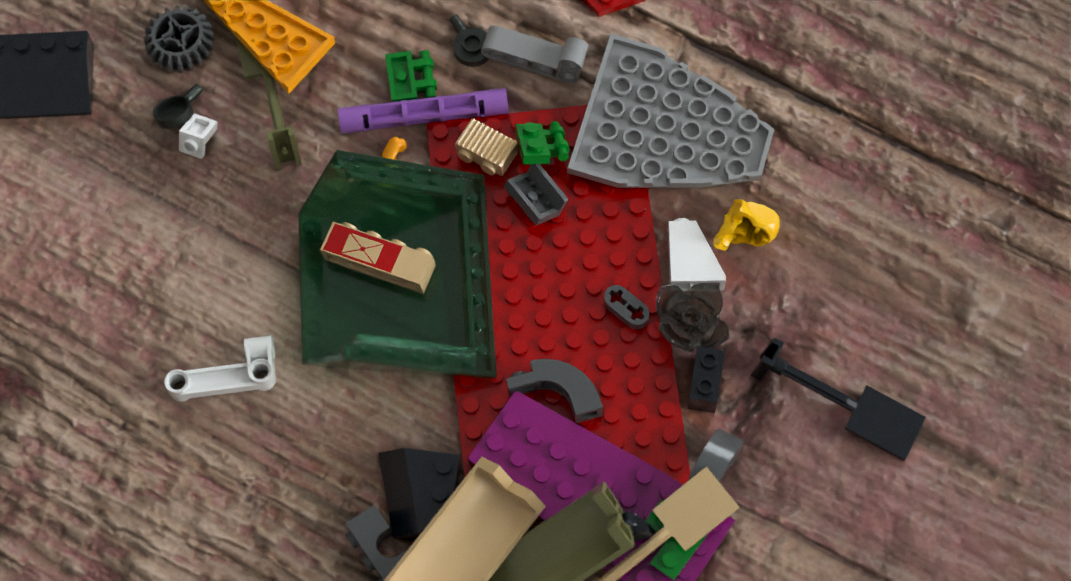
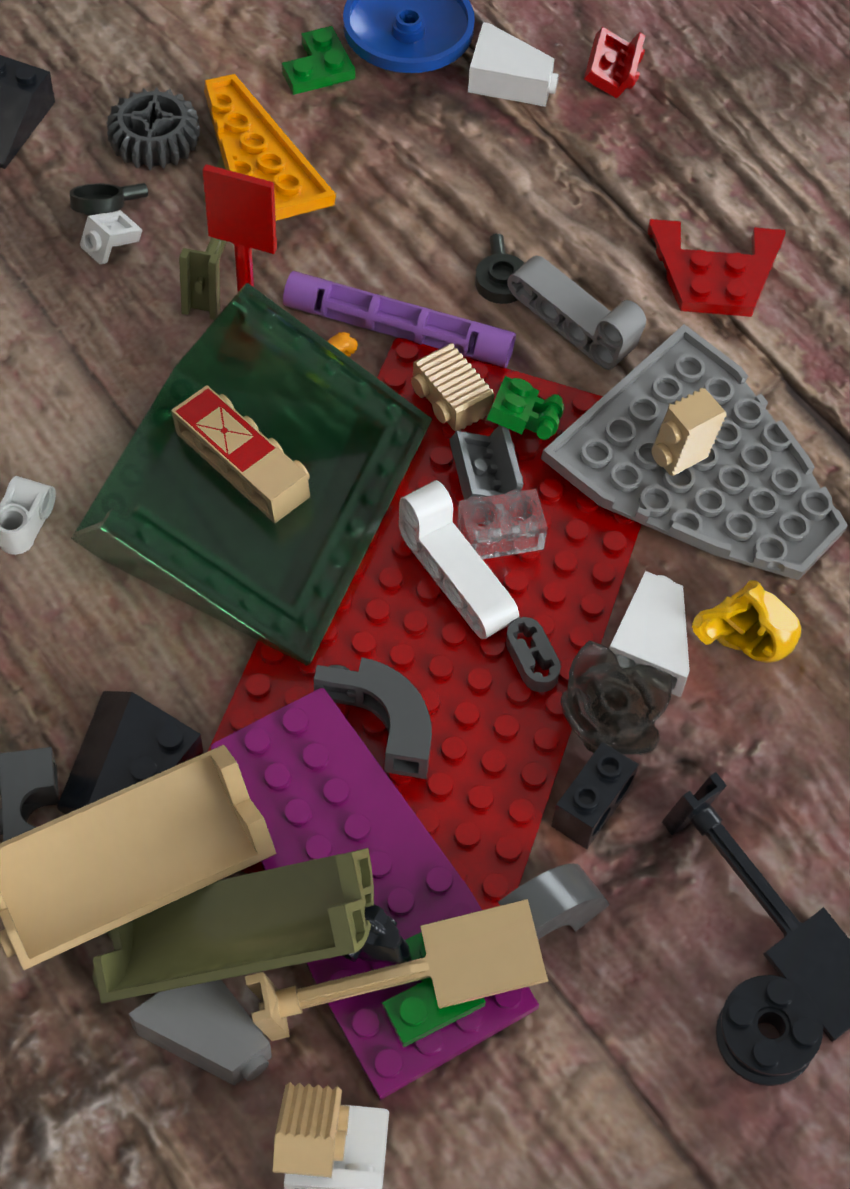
camera: 20 degrees right, 10 degrees down
green plate [385,50,437,102] -> none
none -> red piece [202,164,279,369]
none -> white beam [399,480,520,639]
none -> clear brick [457,489,548,559]
none -> tan brick [651,388,727,476]
none -> black wheel [716,975,823,1086]

